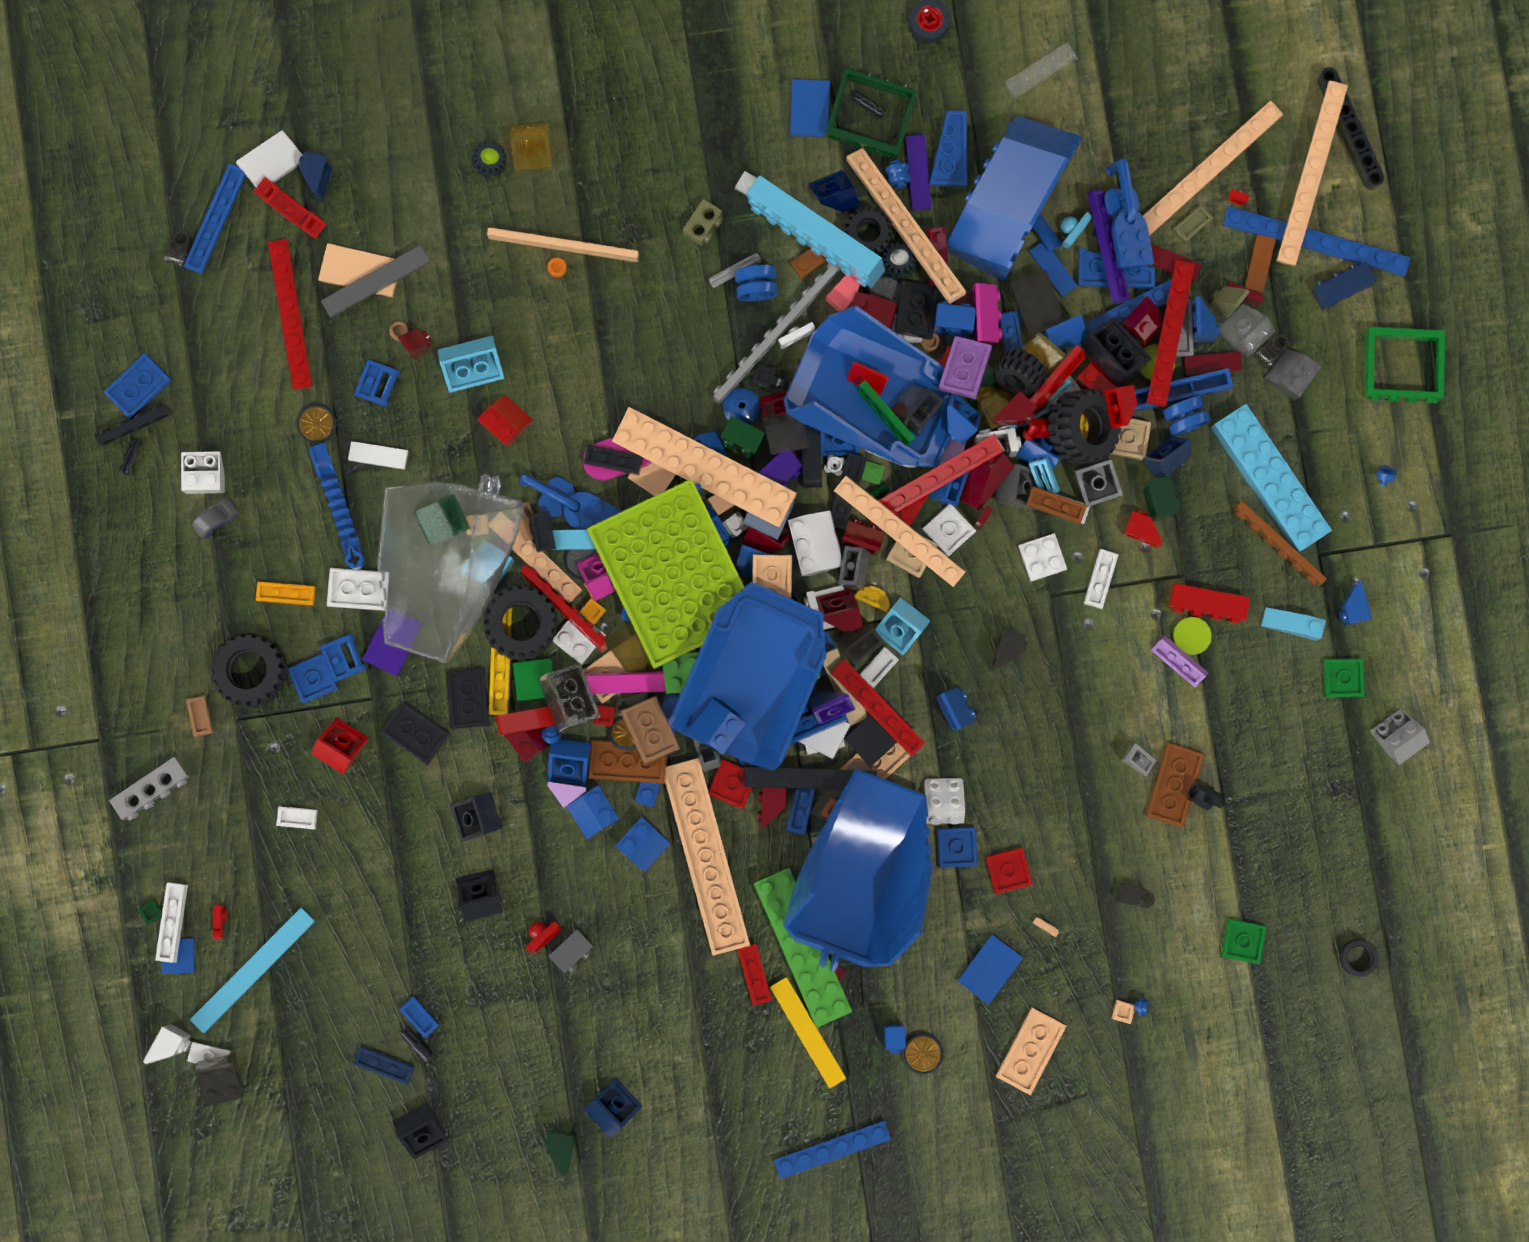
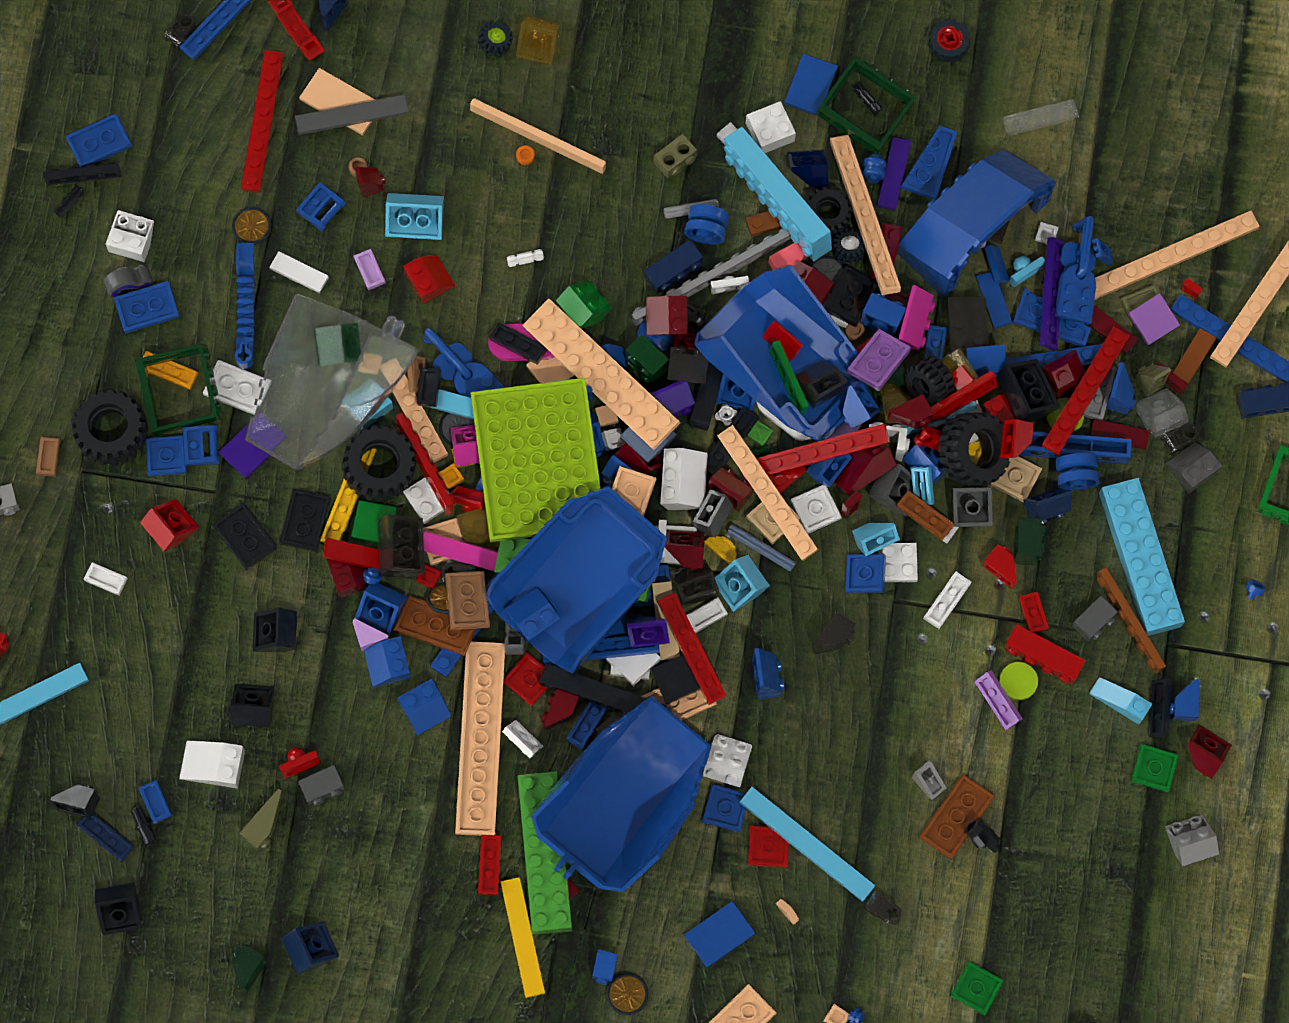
camera: 20 degrees right, 10 degrees down
none -> slope [50,785,100,819]
none -> blue plate [114,281,179,334]
none -> dark green window [135,343,223,436]
none -> white slope [179,741,245,789]
none -> olive slope [240,788,283,851]
none -> lavender tile [354,249,386,290]
none -> red tile [451,486,485,514]
none -> white plate [502,720,544,758]
none -> white axle [507,249,544,267]
none -> green brick [556,281,612,328]
none -> dark blue brick [644,240,703,294]
none -> dark red slope [646,296,688,335]
none -> sand blue axle [727,524,795,571]
none -> medium azure tile [739,787,875,902]
none -> white brick [746,101,796,153]
none -> blue tile [845,554,886,593]
none -> medium azure slope [852,523,900,556]
none -> tile [952,365,975,390]
none -> red plate [1018,592,1049,633]
none -> white tile [1035,222,1059,244]
none -> dark grey brick [1072,596,1117,642]
none -> blue tile [1091,238,1114,265]
none -> medium lavender tile [1128,293,1180,345]
none -> black tile [1149,678,1172,738]
none -> dark red slope [1188,724,1232,779]

